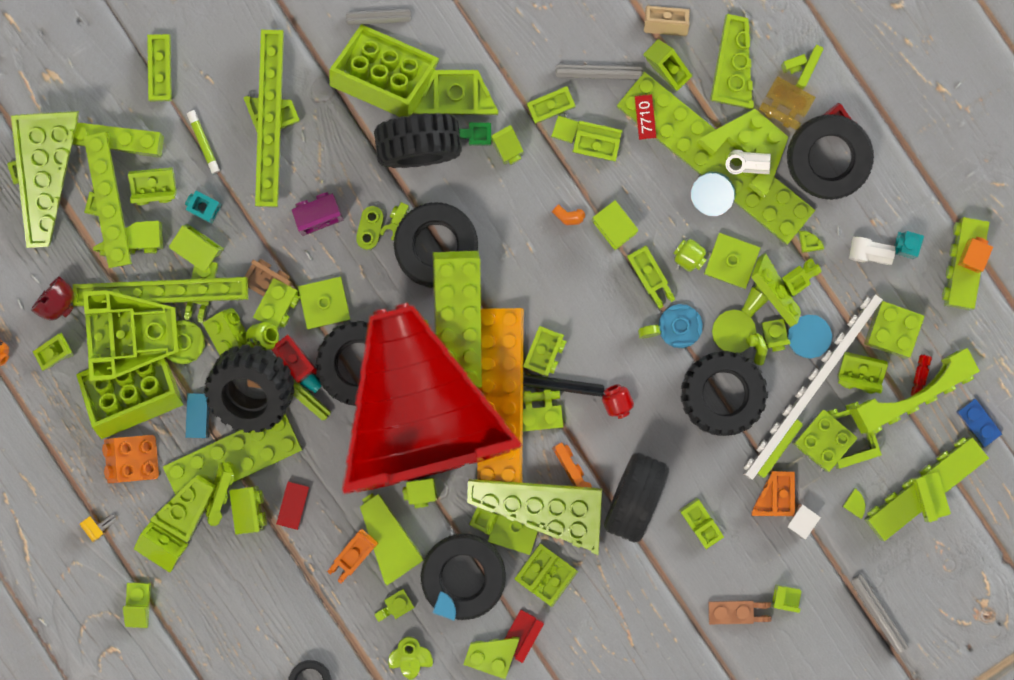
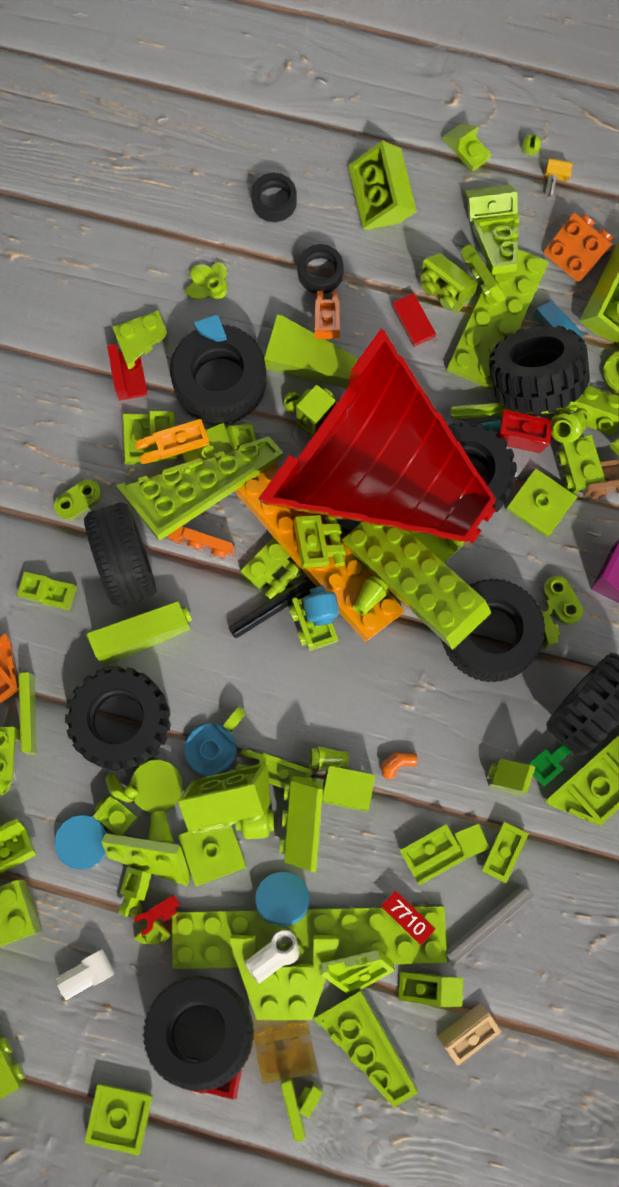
camera: 145 degrees right, 10 degrees down
lime plate [374,589,415,622] -> none
red head [602,384,634,419] -> none
white plate [743,295,883,480] -> none
teal brick [894,231,924,259] -> none
none -> lime plate [54,480,102,521]
none -> lime plate [84,1083,153,1156]
none -> lime slope [87,602,193,667]
none -> red plate [133,895,180,935]
none -> light orange hinge [134,419,209,464]
none -> lime slope [178,763,270,831]
none -> lime slope [280,776,324,872]
none -> lime hinge [283,392,301,414]
none -> lime plate [293,515,346,568]
none -> black tyre [297,244,344,294]
none -> dark azure head [303,587,339,626]
none -> lime cone [309,745,349,772]
none -> lime wing [318,950,395,996]
none -> lime slope [348,140,417,230]
none -> lime cone [352,576,388,616]
none -> lime hinge [521,134,541,156]

